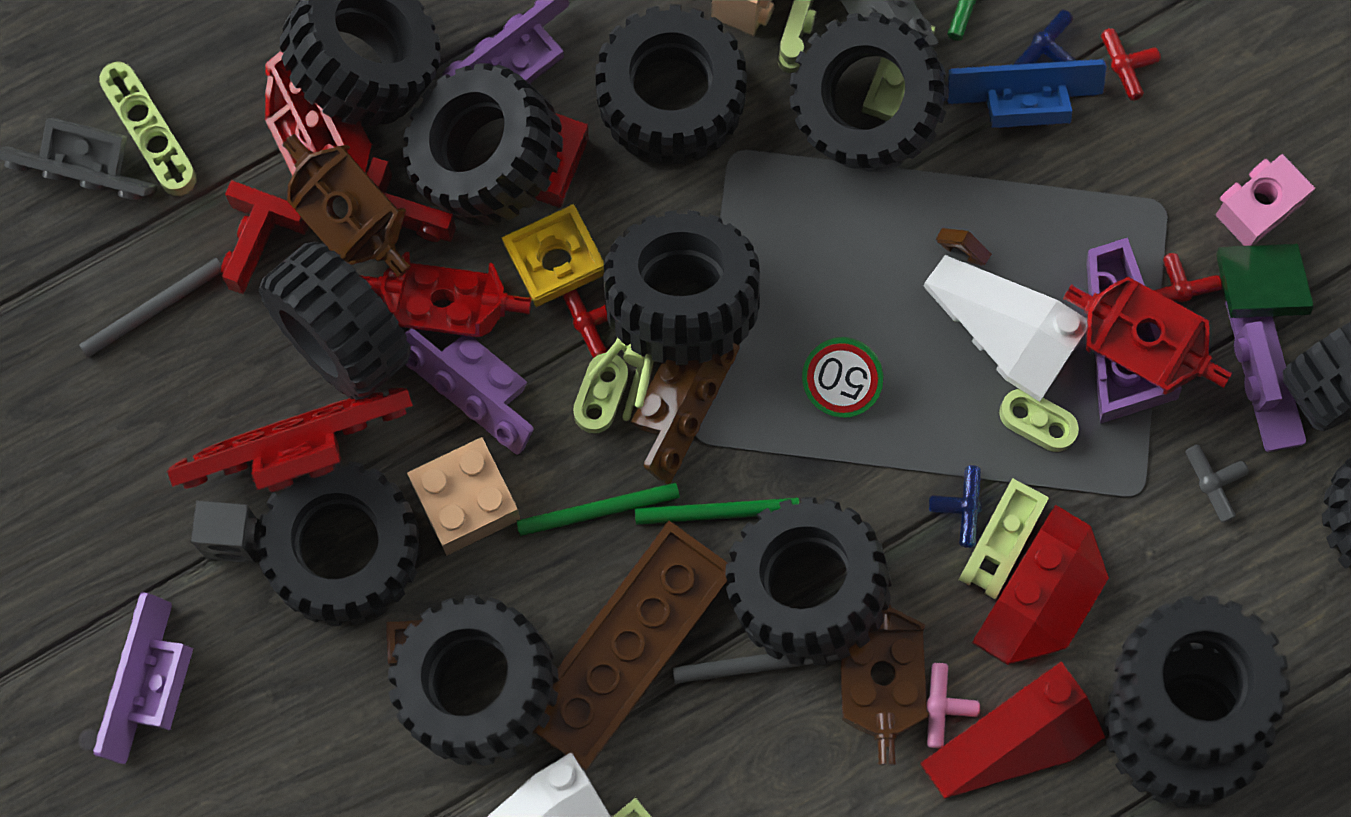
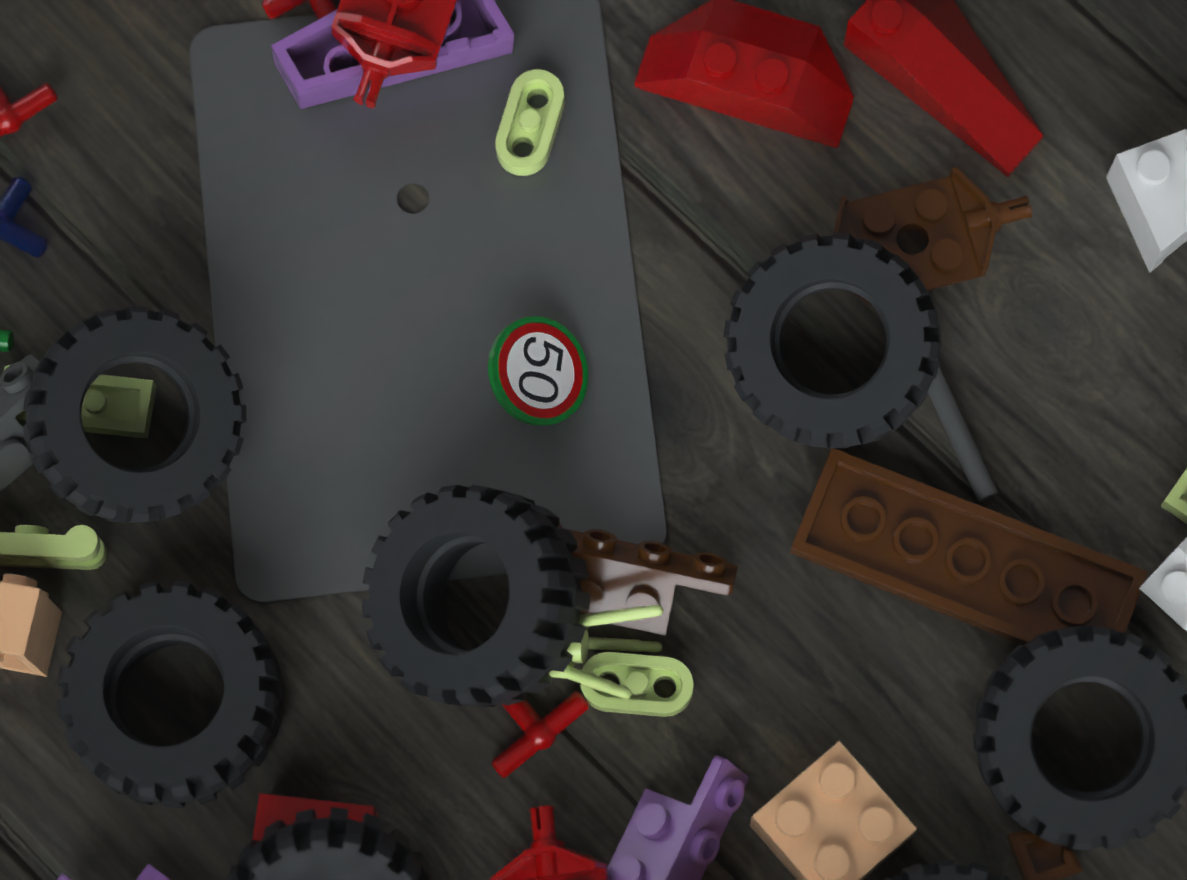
camera: 100 degrees left, 0 degrees up
yellow piece [502,204,604,307] -> none
green piece [516,482,680,536] -> none
green bar [635,497,799,525] -> none
white wedge [924,255,1087,402] -> none
bright pink piece [926,663,980,748] -> none
clear blue piece [929,465,982,548] -> none
reddish brown tile [936,228,992,265] -> none
blue bracket [947,59,1107,128] -> none
yellowish green plate [958,478,1049,599] -> none

